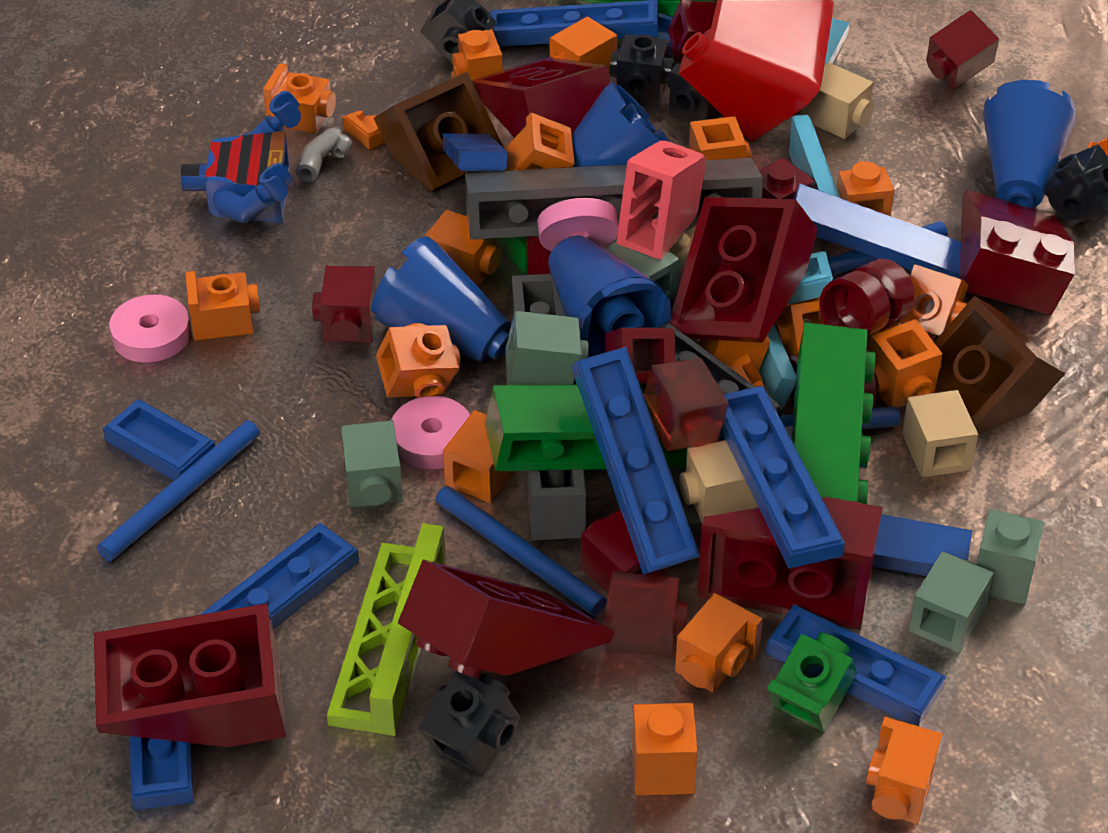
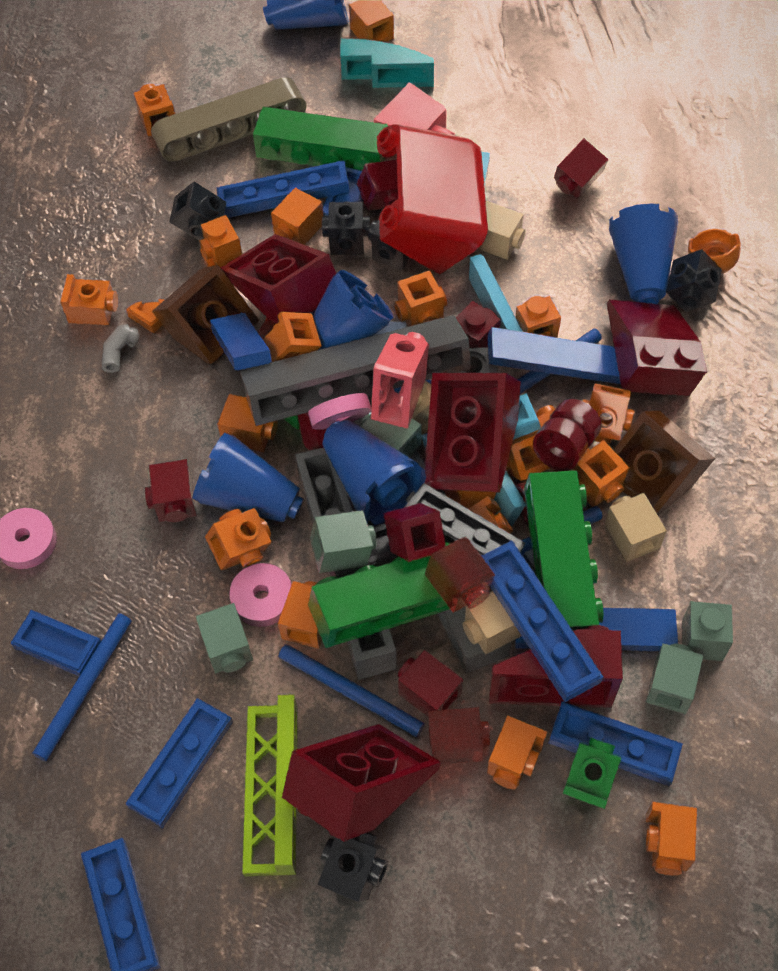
camera: 10 degrees left, 15 degrees up
dark red slope [94,603,287,747] -> none
blue torso [181,91,301,223] -> none
orange brick [185,271,261,341] -> none
blue tile [571,347,700,575] -> none
orange brick [632,703,698,796] -> none

